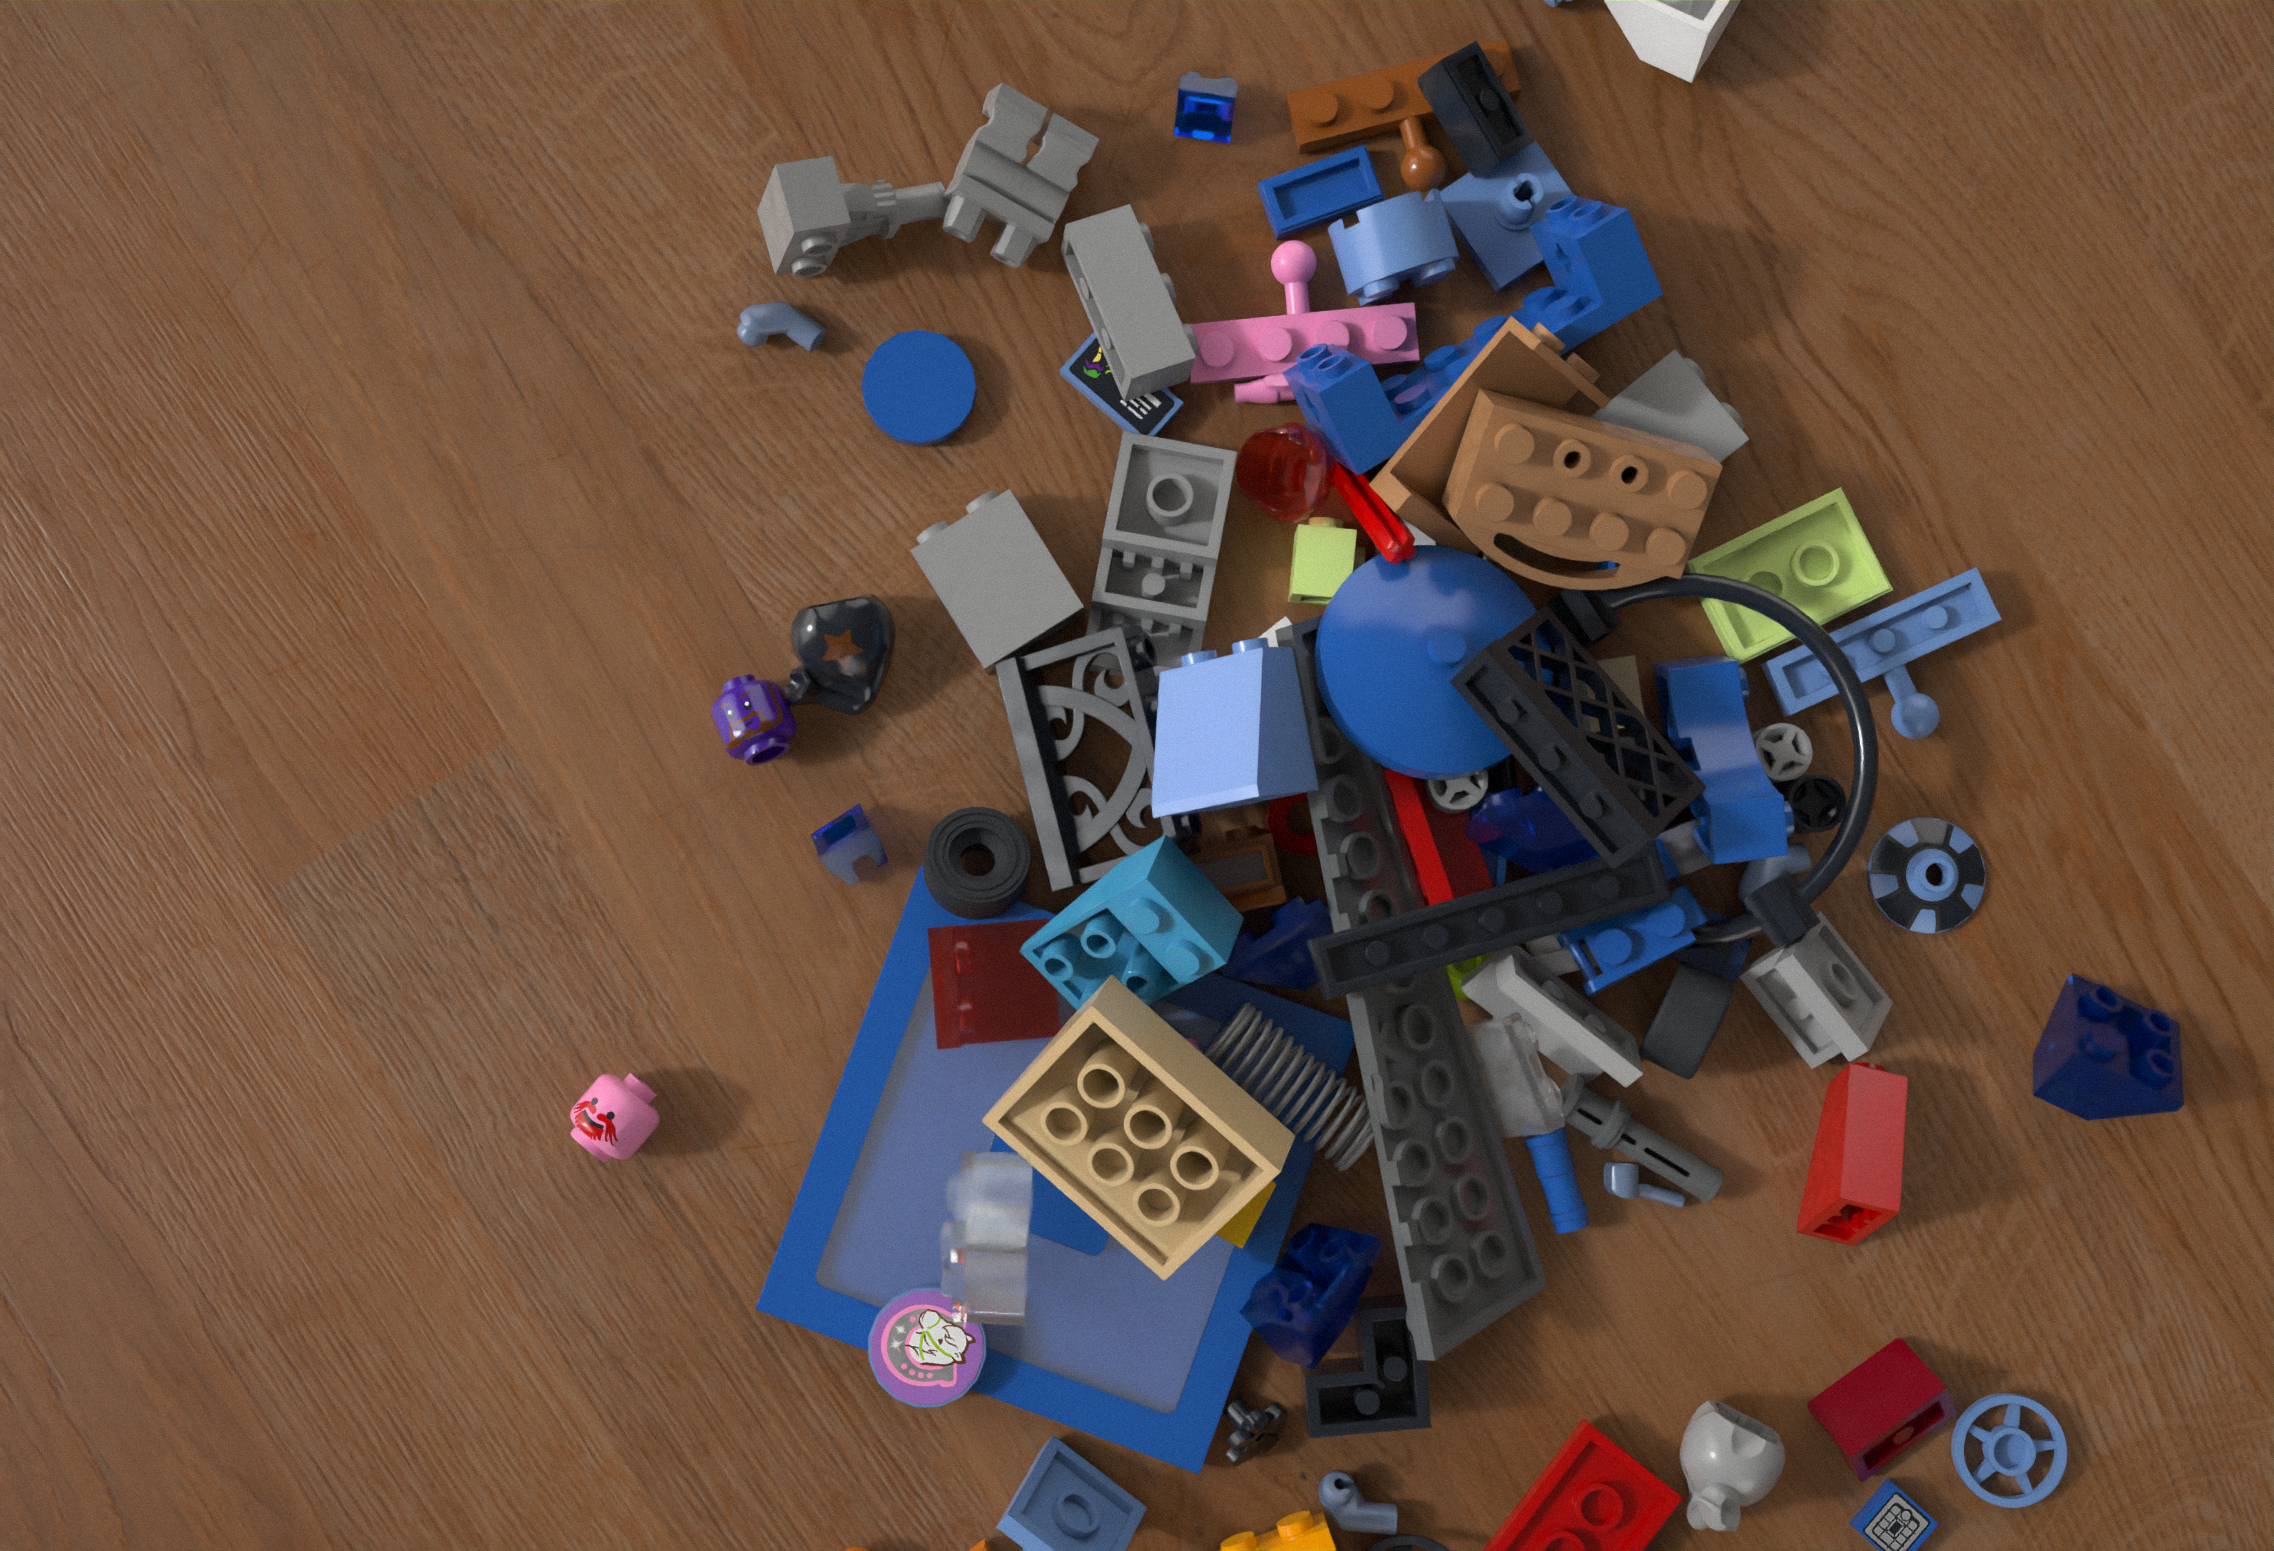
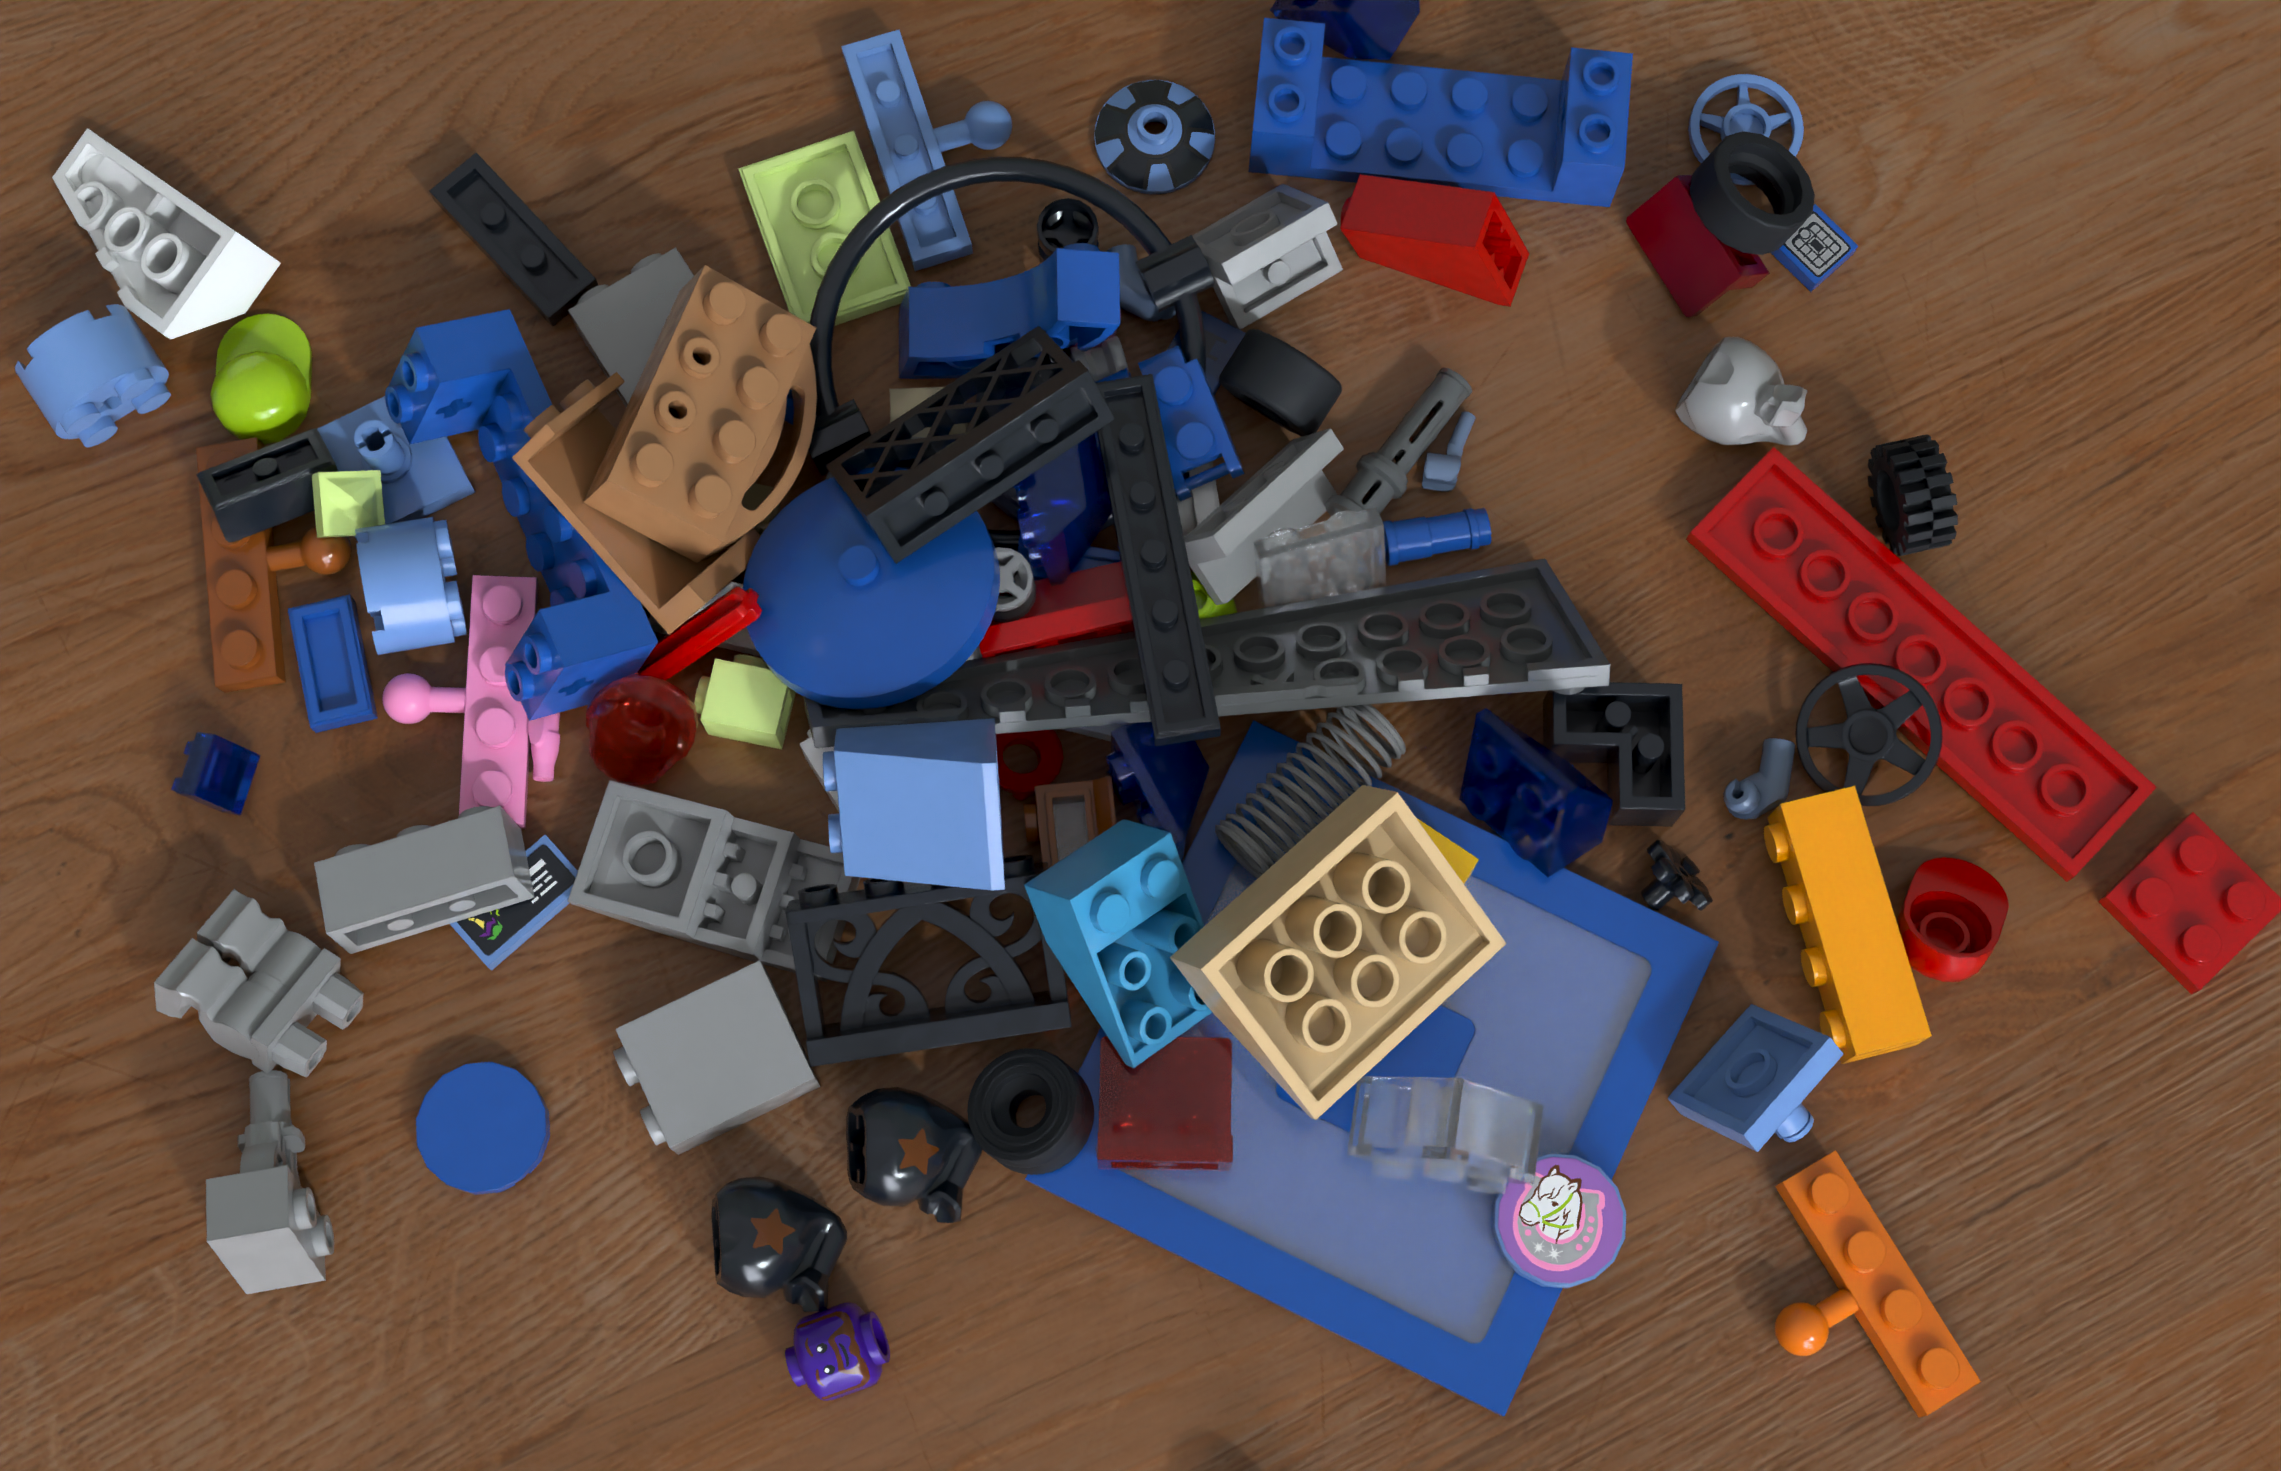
camera: 85 degrees left, 10 degrees down
sand blue arm [737,301,827,352] -> none
clear blue tile [811,803,889,886] -> none
light grey wheel [1751,723,1813,784] -> none
none -> lime cap [210,314,312,445]
none -> yellowish green tile [311,470,385,538]
none -> black plate [429,153,599,327]
none -> black piece [846,1087,983,1223]
none -> blue plate [1248,18,1633,207]
none -> black tyre [1690,131,1815,255]

